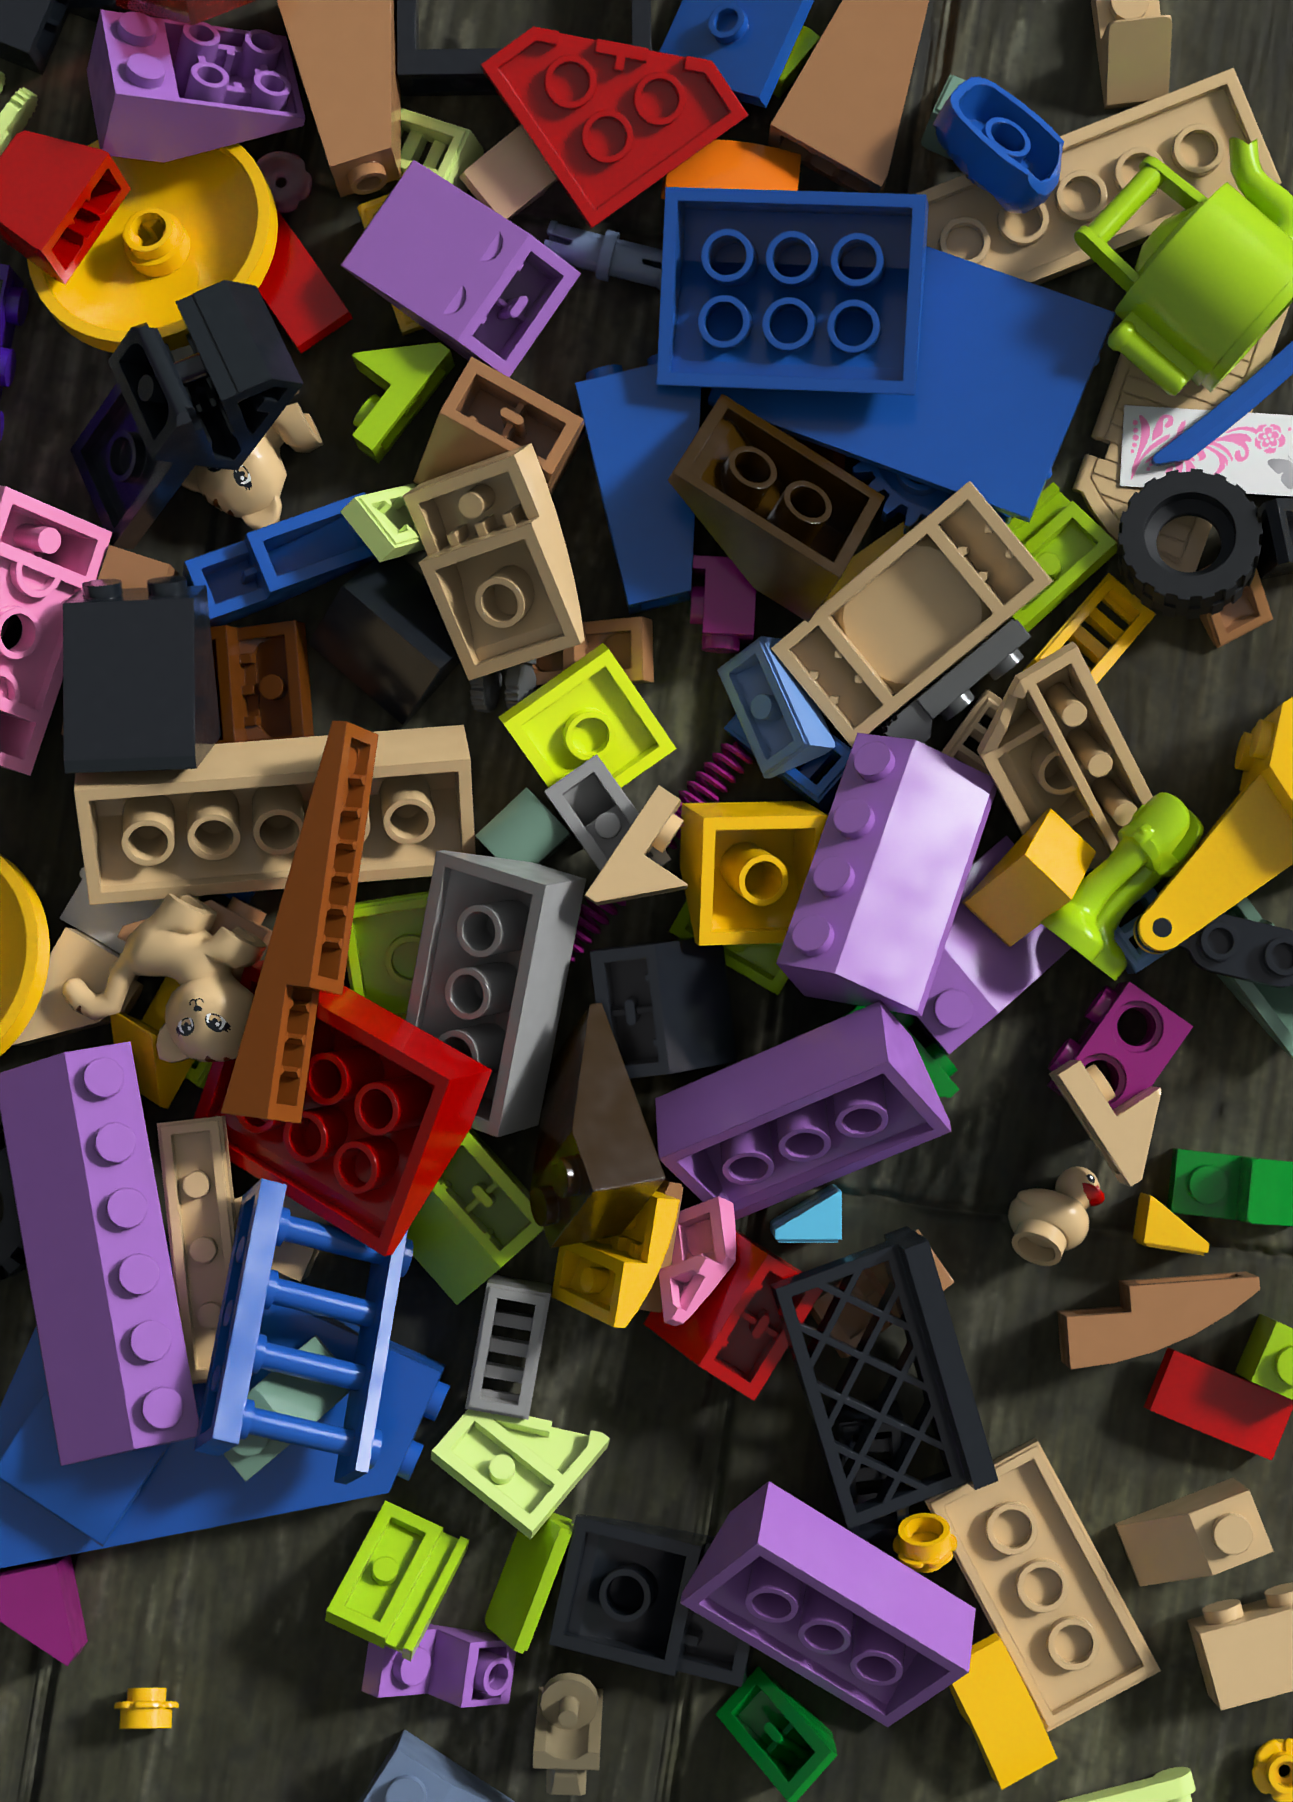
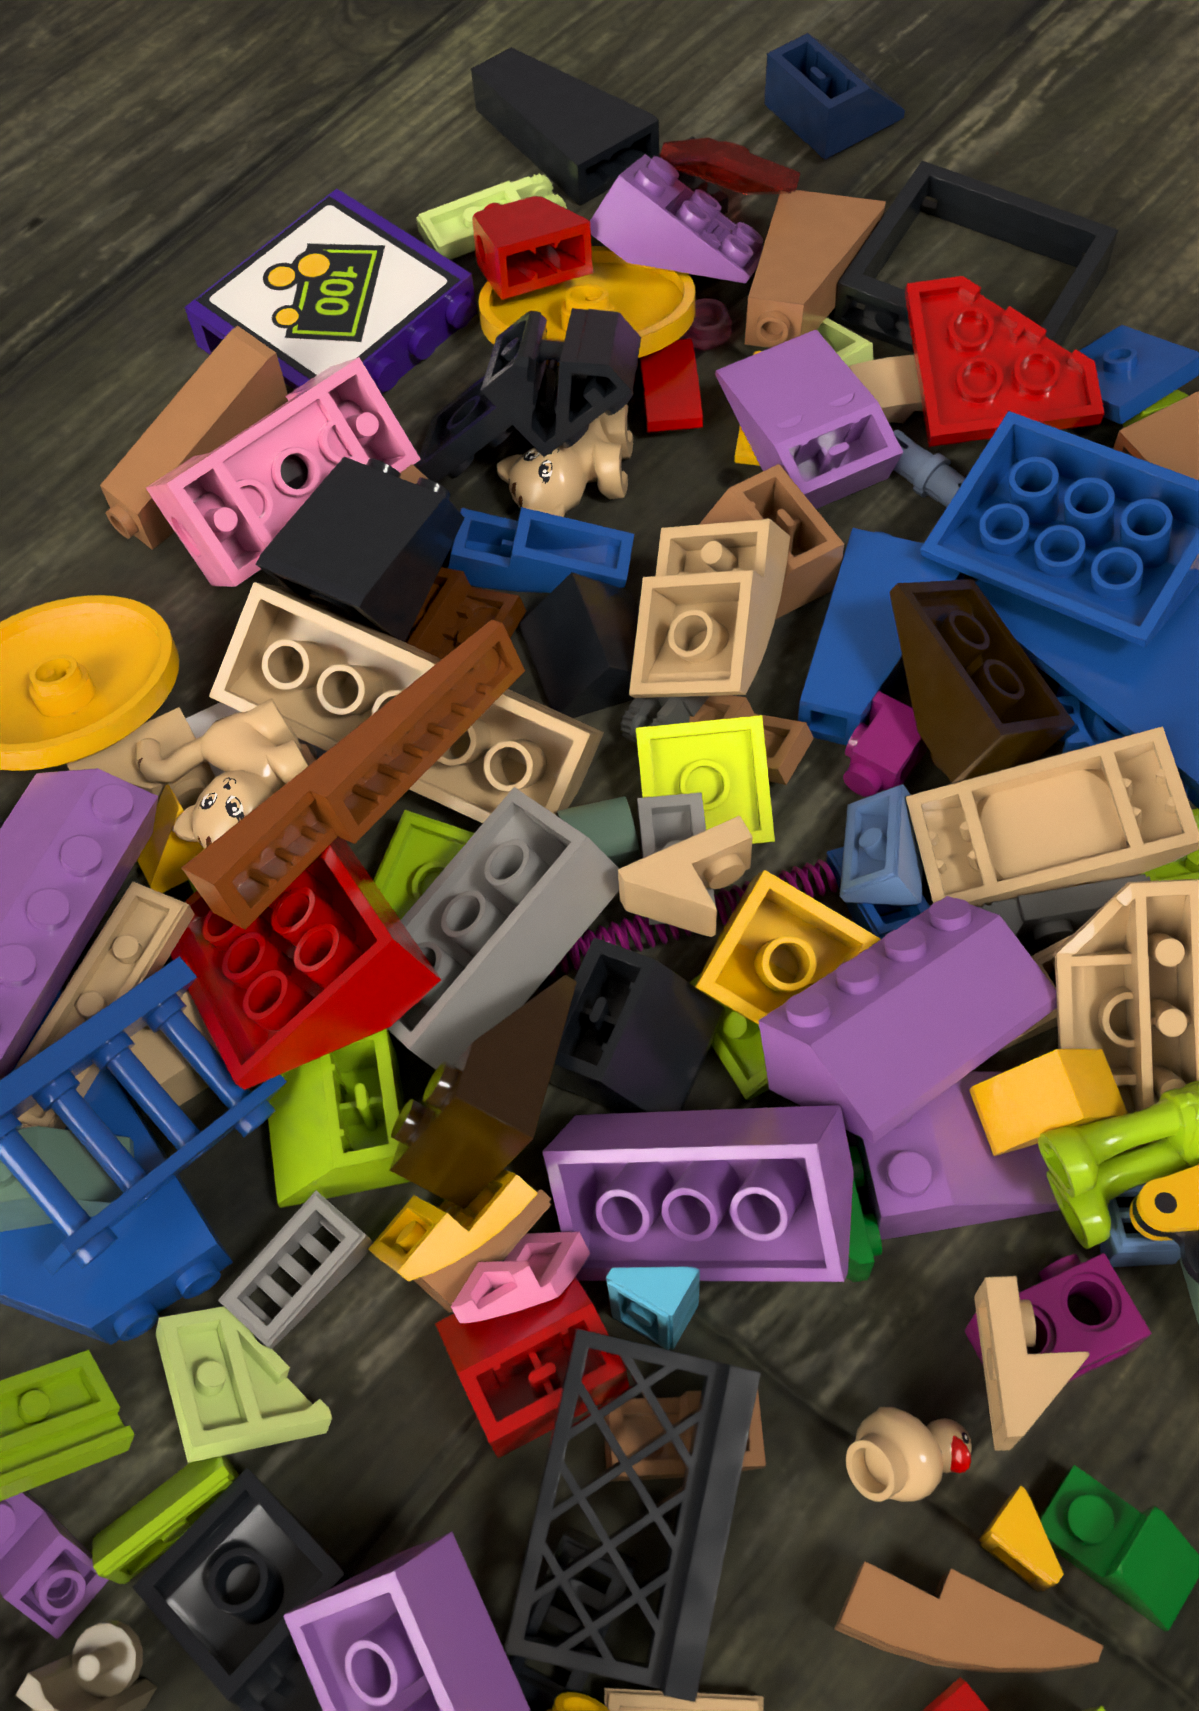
camera: 30 degrees right, 25 degrees down
yellowish green plate [340,483,425,562] -> none
lime slope [351,342,455,464] -> none

